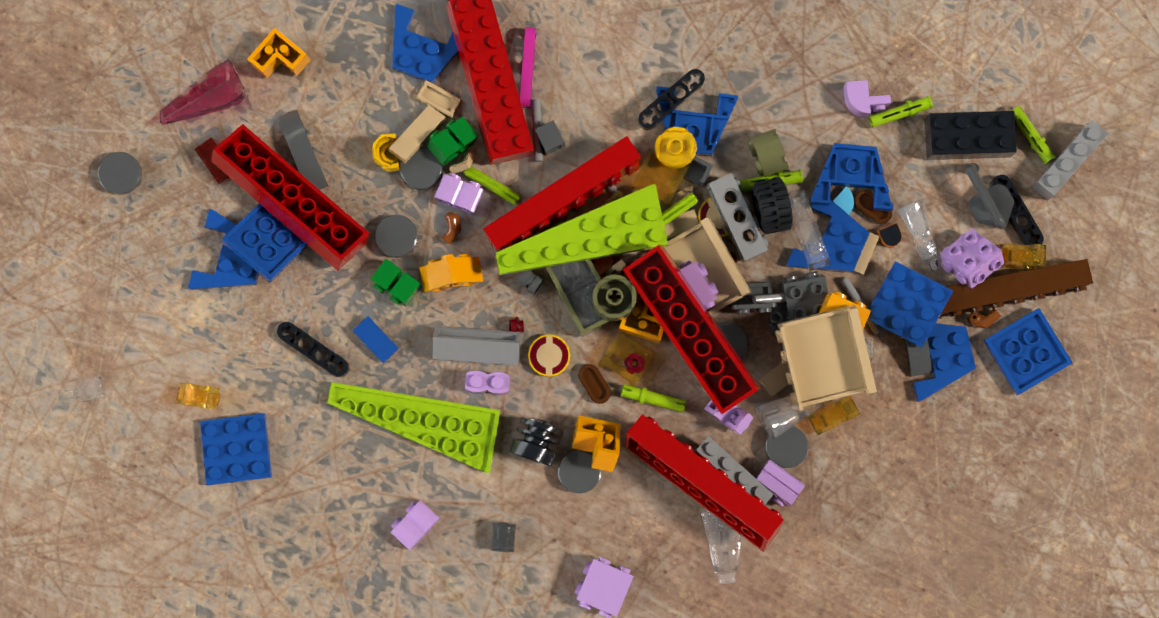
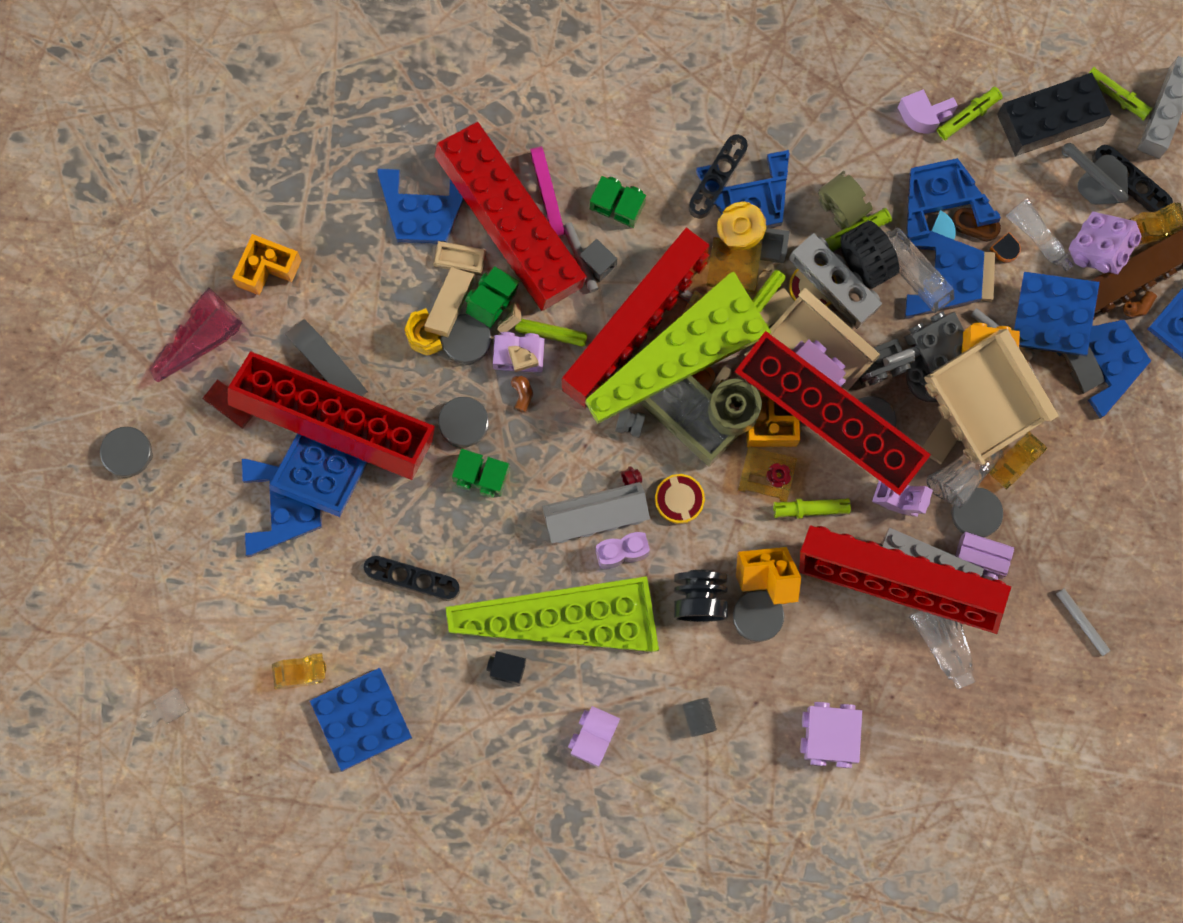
camera: 20 degrees left, 5 degrees down
blue slope [352,316,399,363] -> none
light orange brick [420,254,483,293] -> none
reddish brown tile [578,364,611,404] -> none
none -> black brick [486,651,527,686]
none -> tan tile [508,346,539,372]
none -> green piece [589,176,646,228]
none -> light grey bar [1056,588,1111,656]

